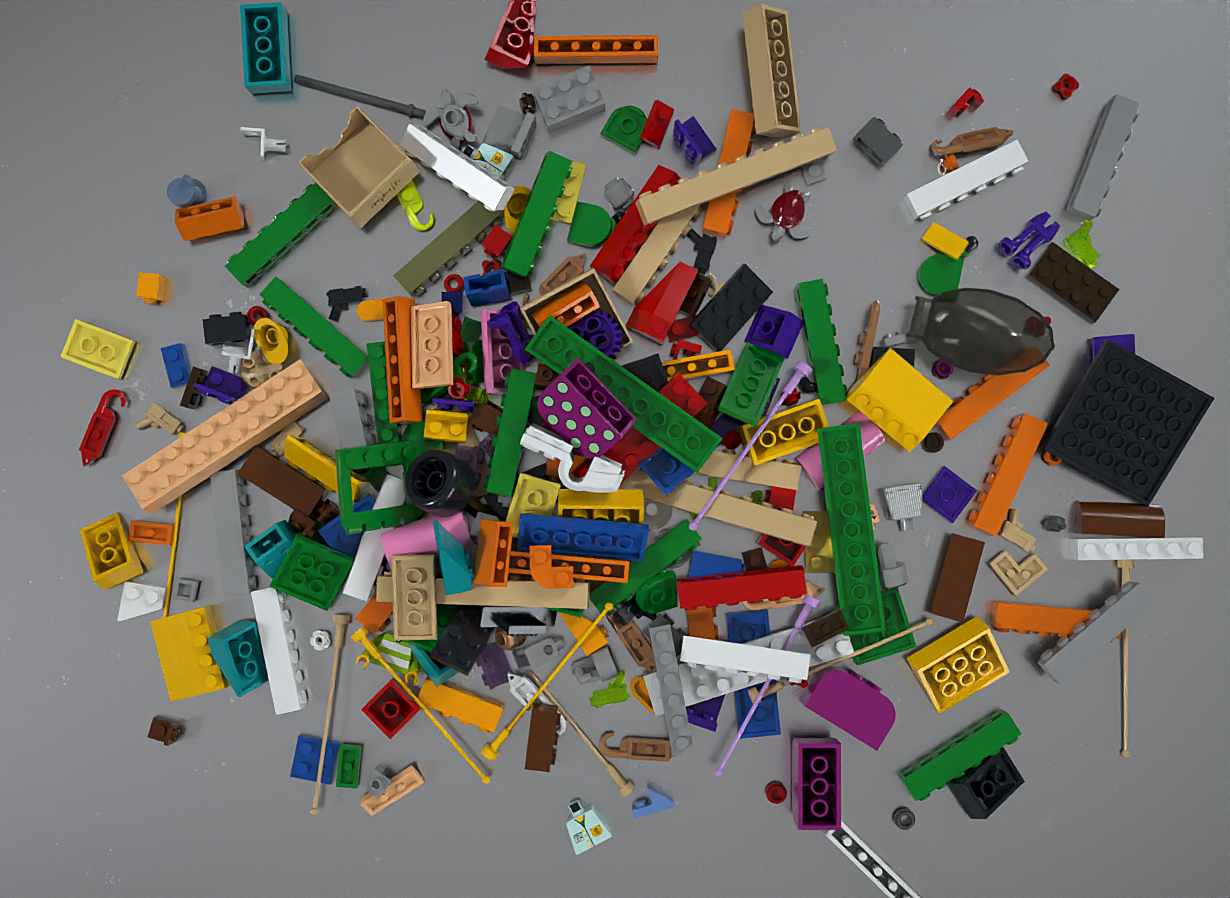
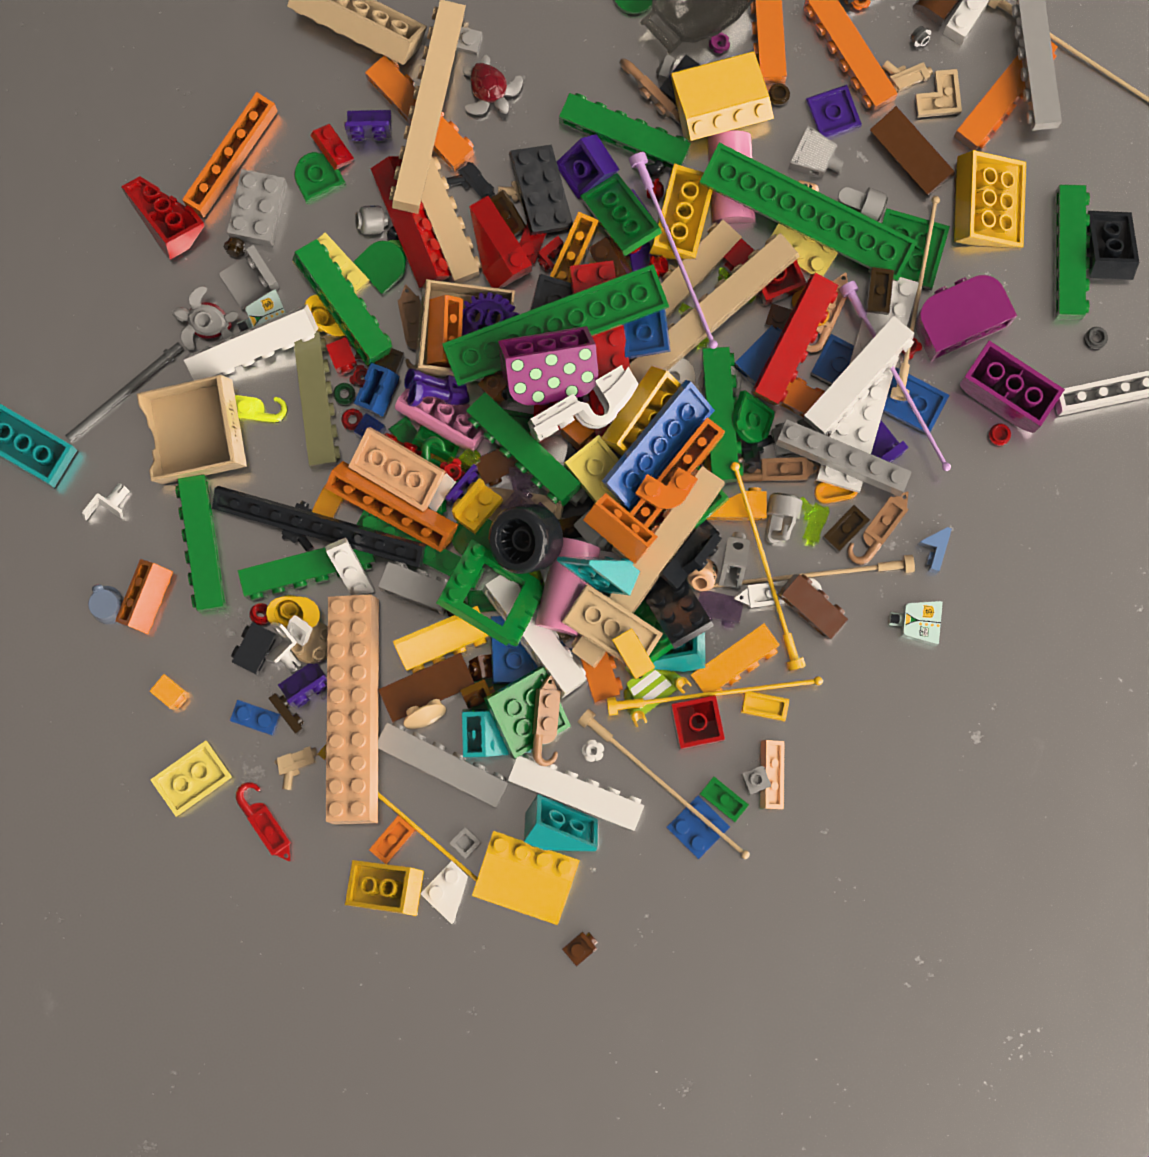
camera: 55 degrees left, 5 degrees down
tan piece [269,421,304,457] -> none
none -> black plate [212,486,426,567]
none -> white plate [286,615,313,646]
none -> white plate [325,537,374,595]
none -> dark green plate [333,383,356,405]
none -> tan dish [404,699,446,729]
none -> white window [429,473,456,512]
none -> plate [532,675,561,767]
none -> yellow tile [612,628,655,679]
none -> yellow tile [741,691,789,722]
none -> dark brown plate [823,505,870,553]

